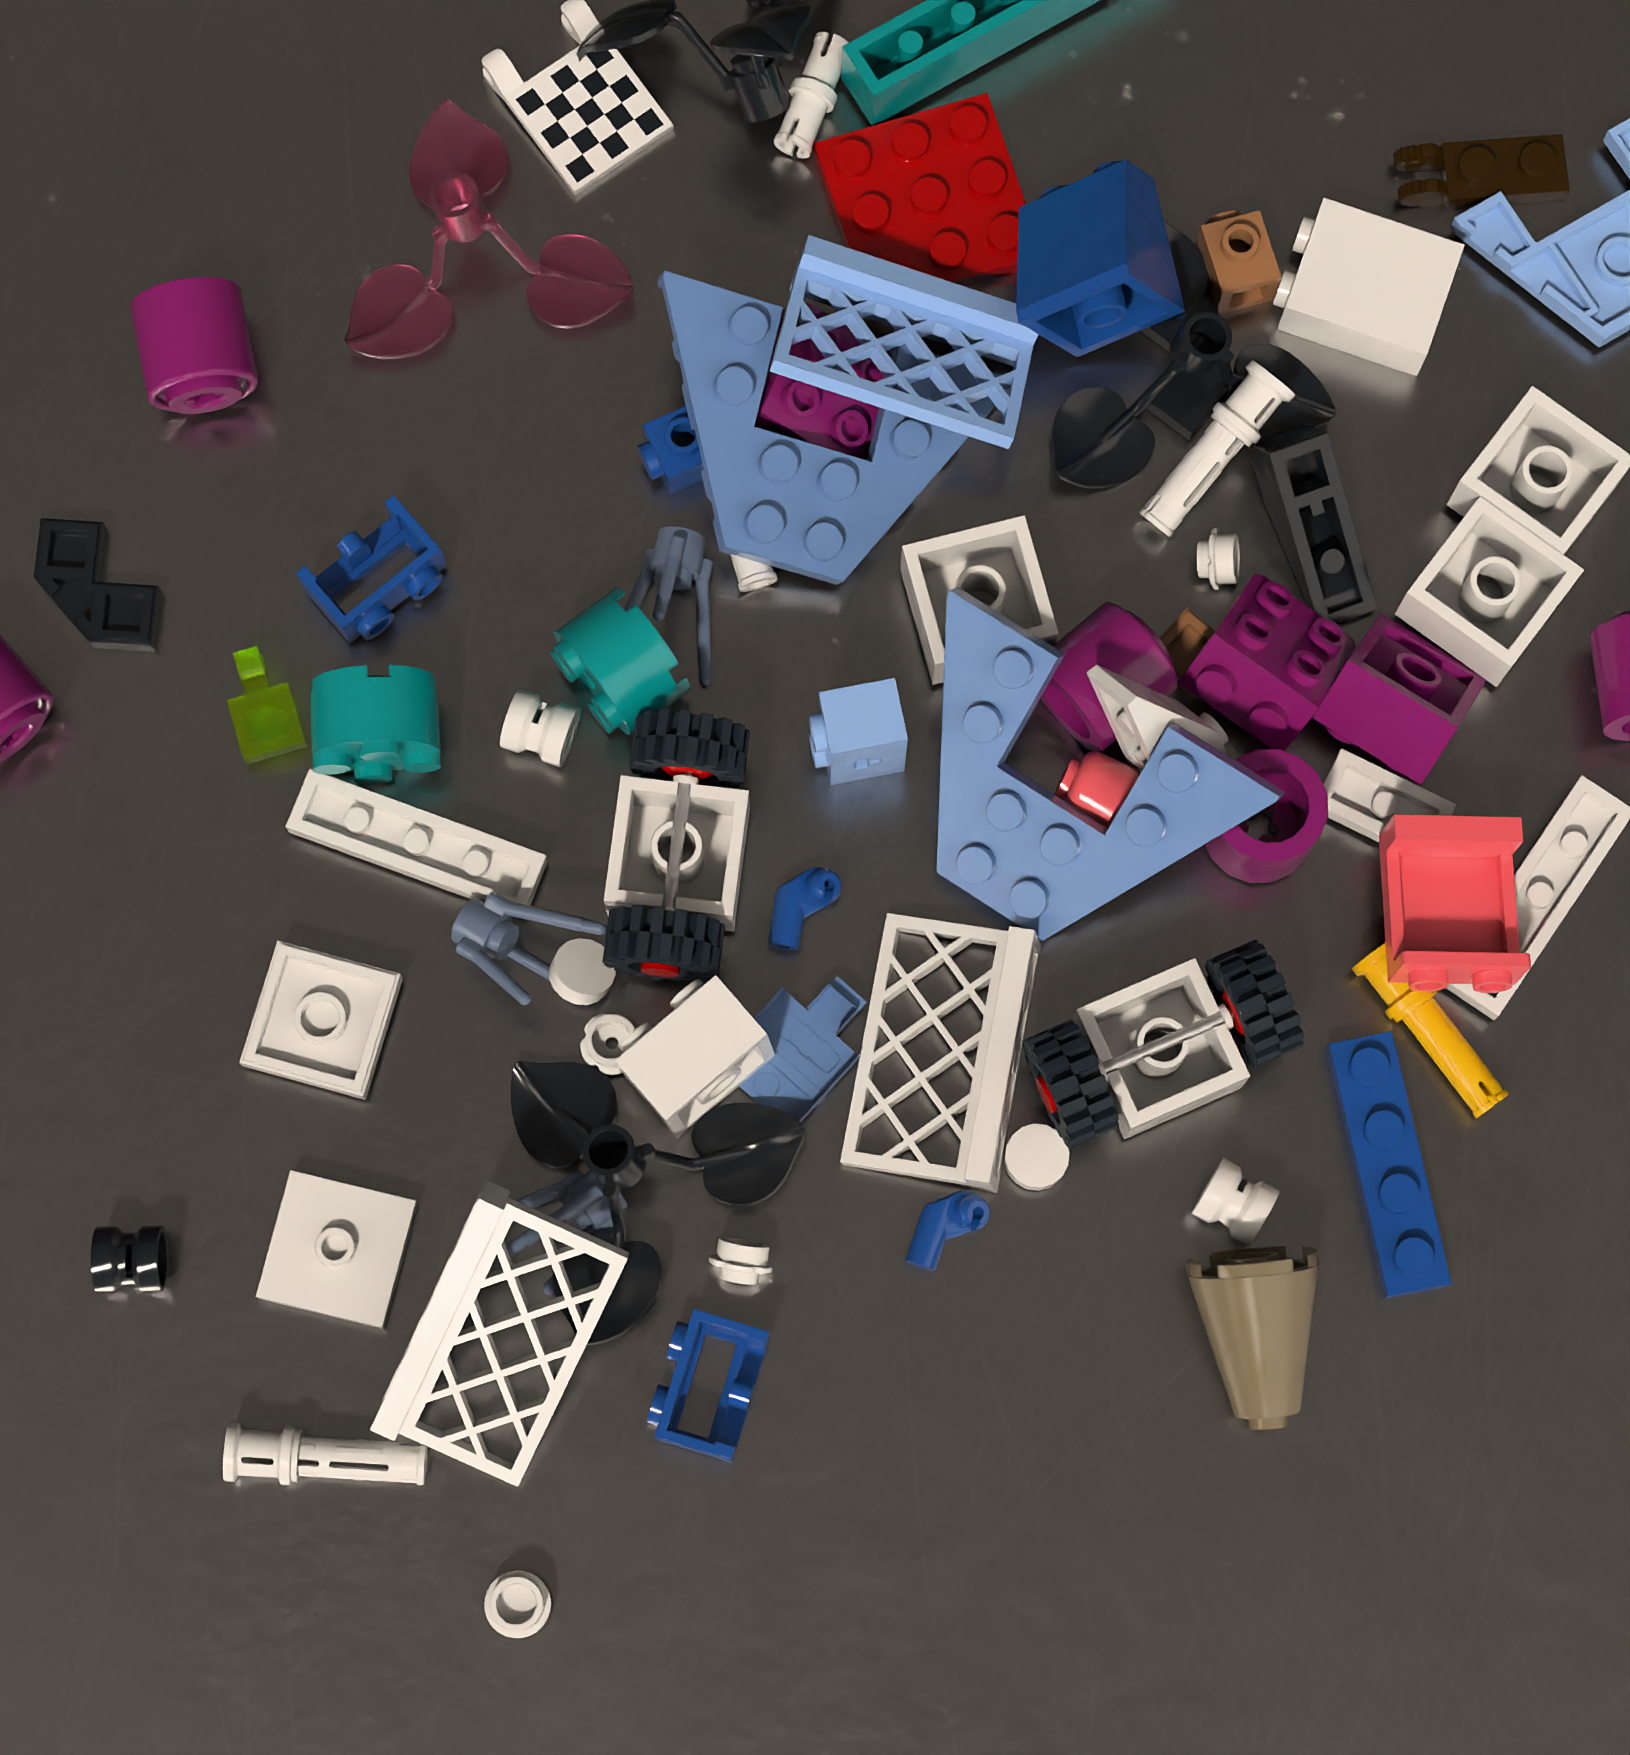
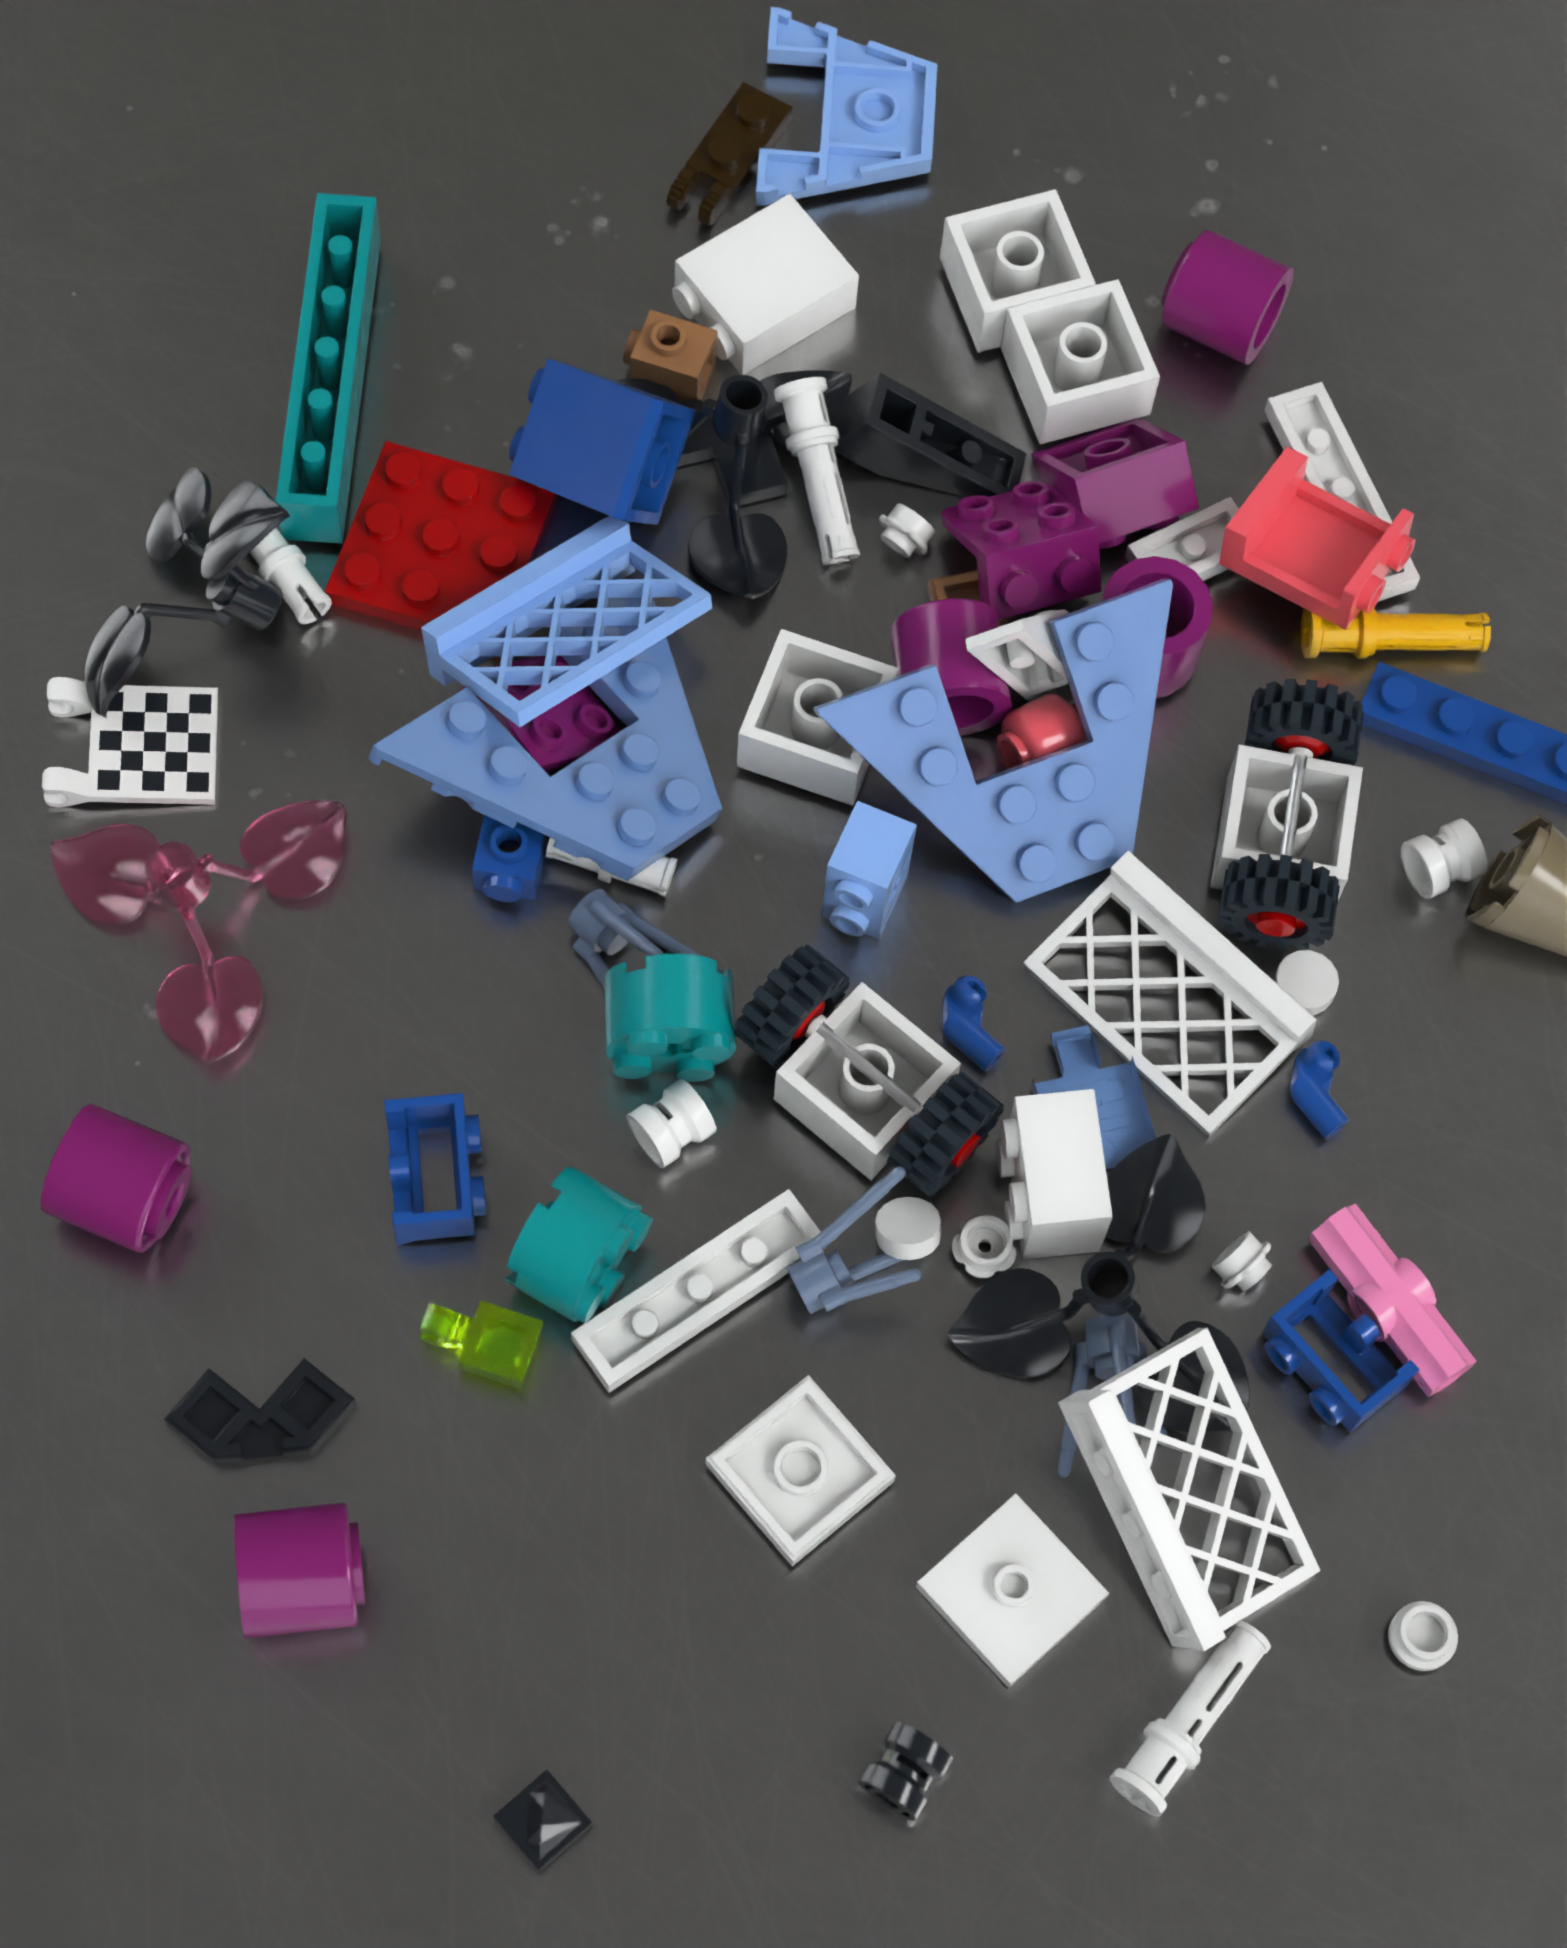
camera: 60 degrees left, 10 degrees down
none -> bright pink piece [1308,1203,1477,1397]

